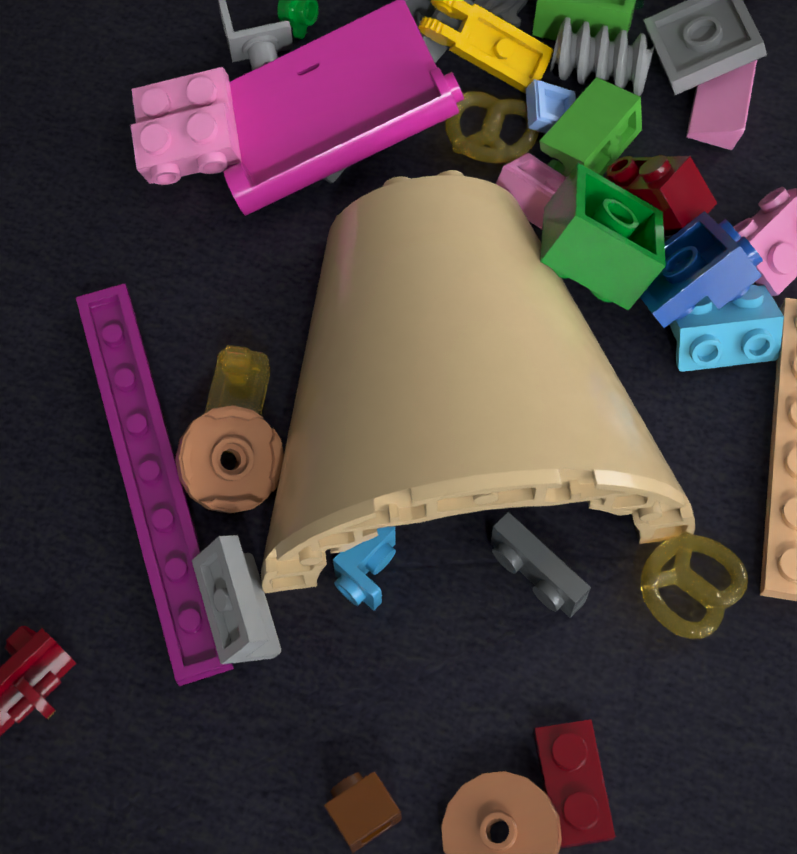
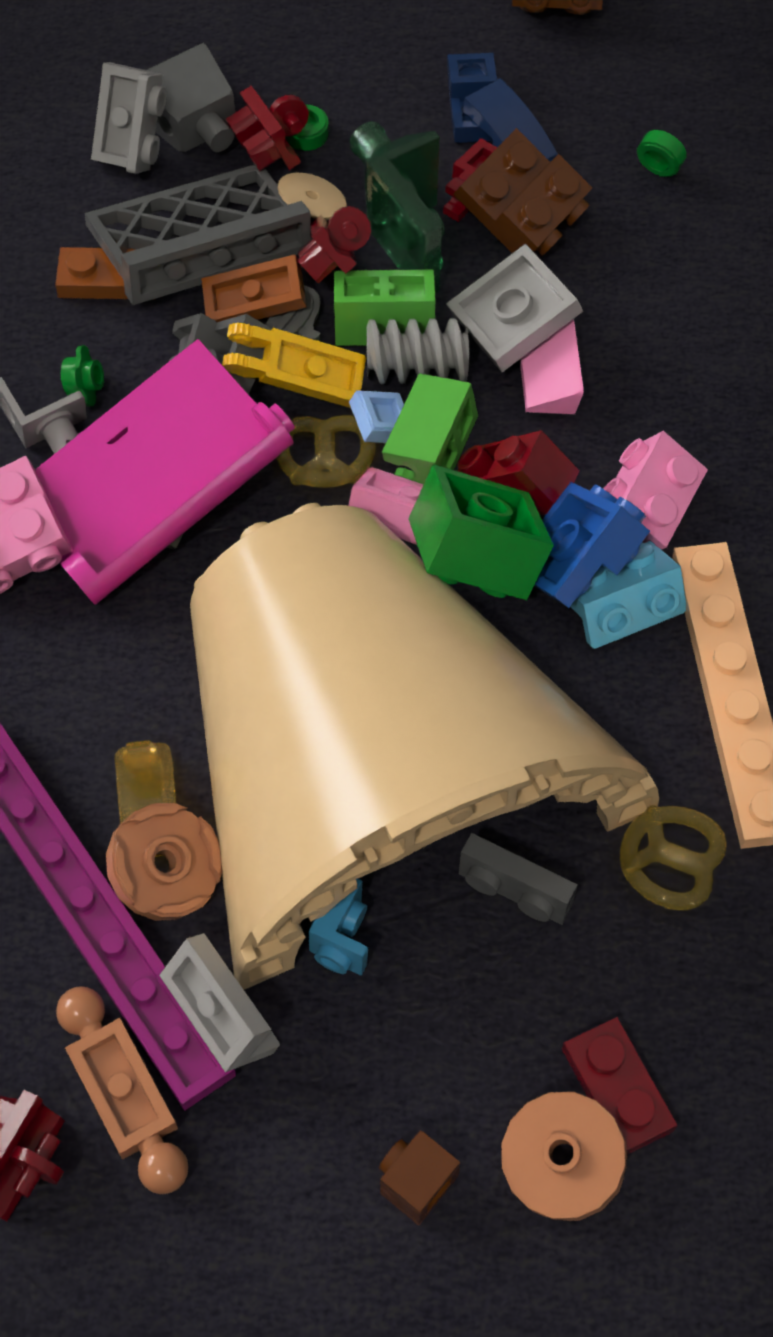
camera: 20 degrees left, 5 degrees down
none -> nougat plate [56,986,188,1194]

